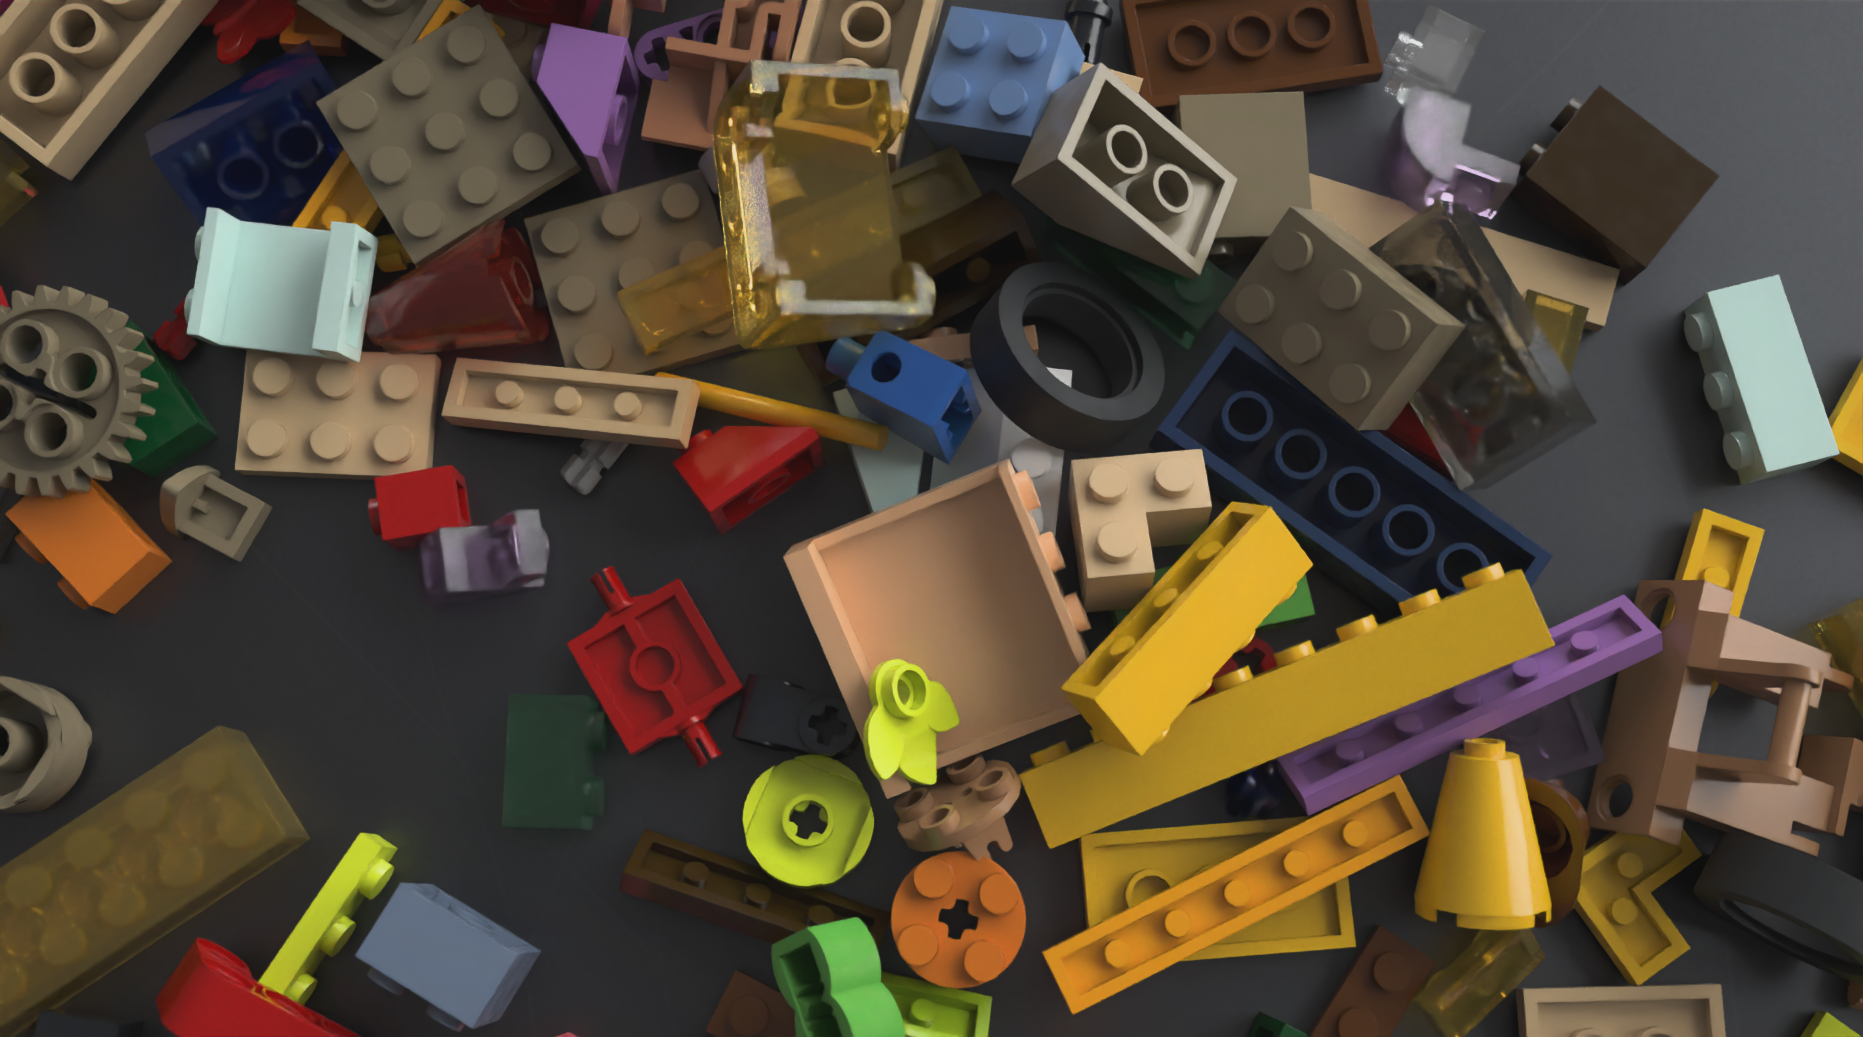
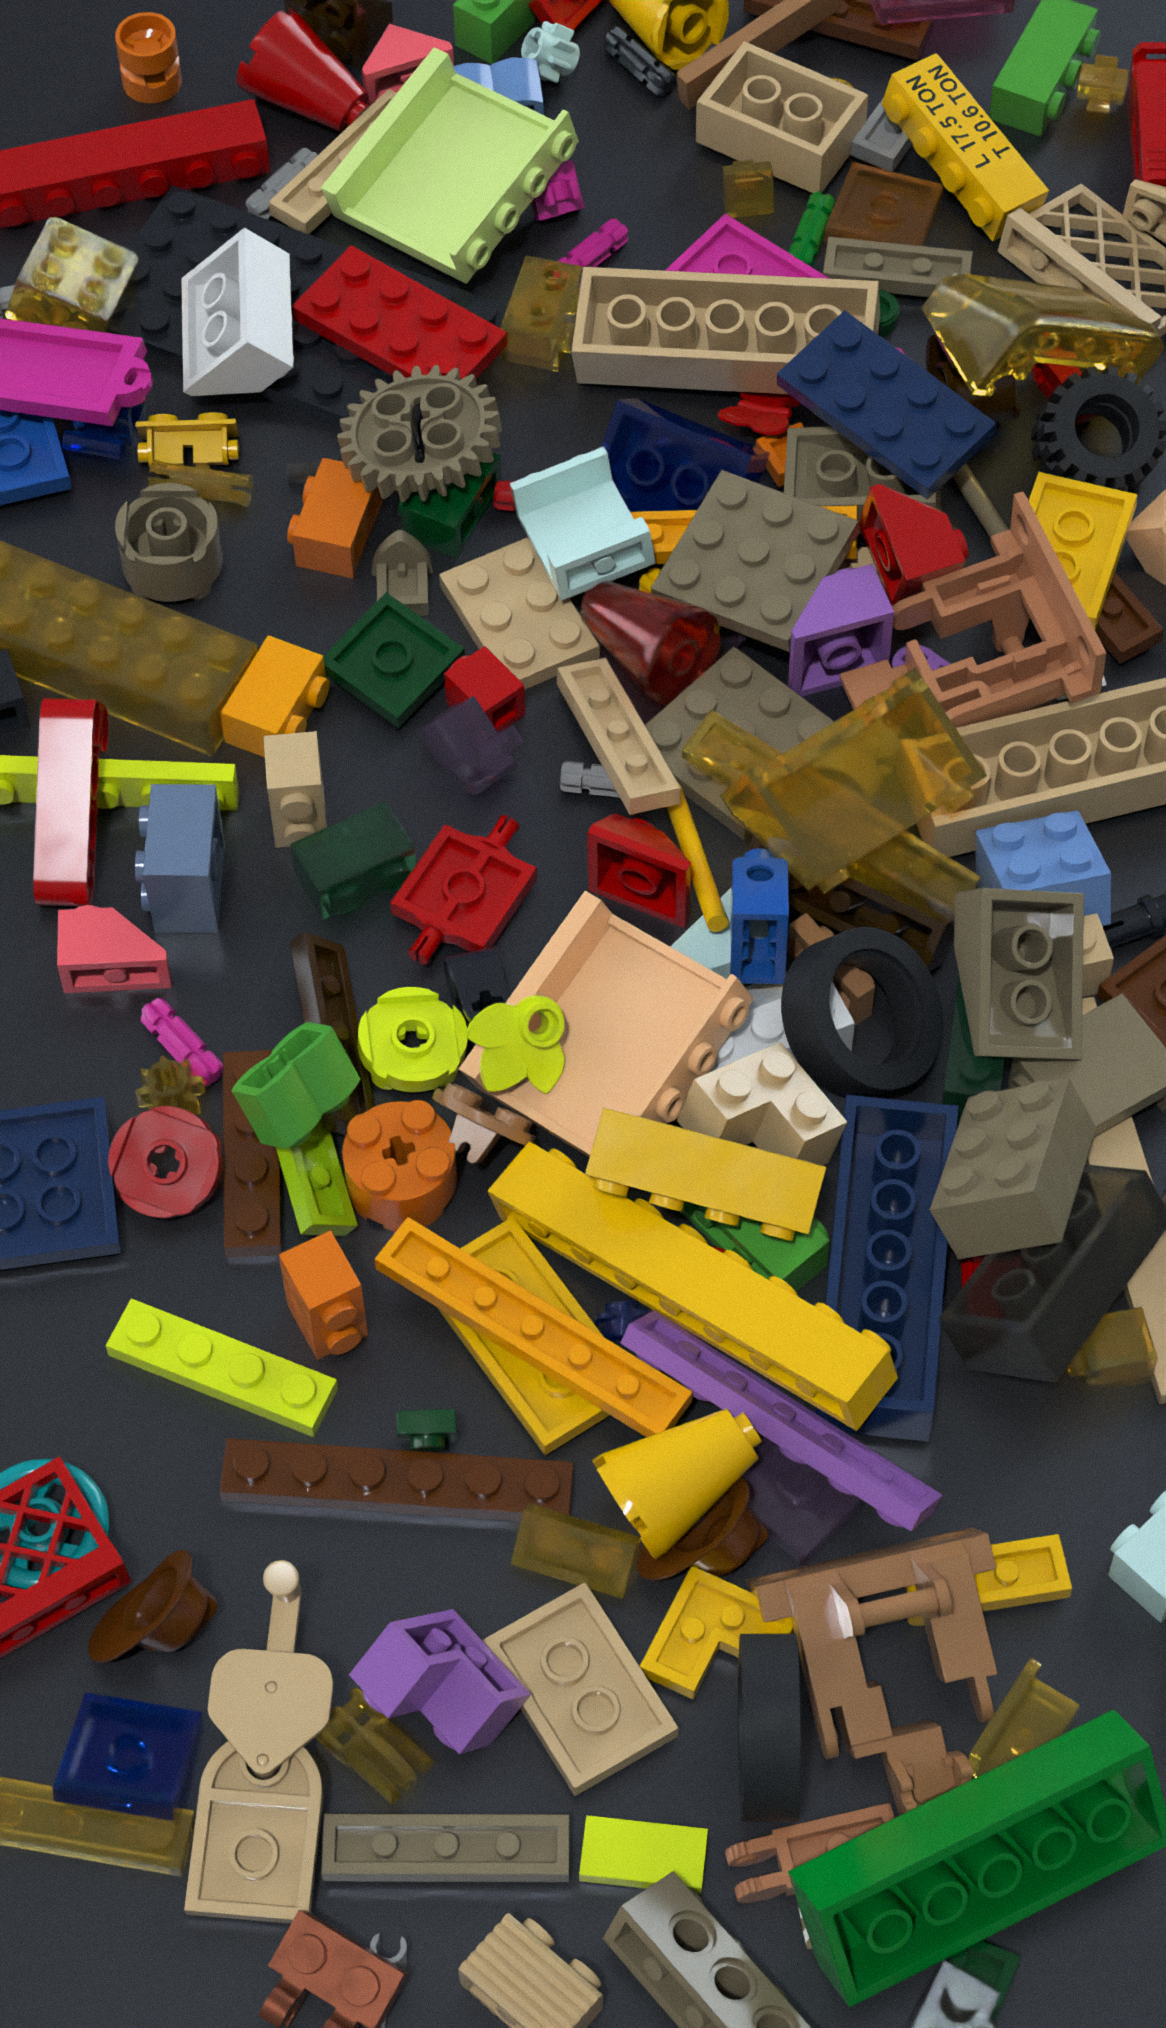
camera: 65 degrees right, 20 degrees down
none -> light orange brick [220,635,330,758]
none -> tan brick [263,731,328,849]
none -> dark green plate [324,592,465,728]

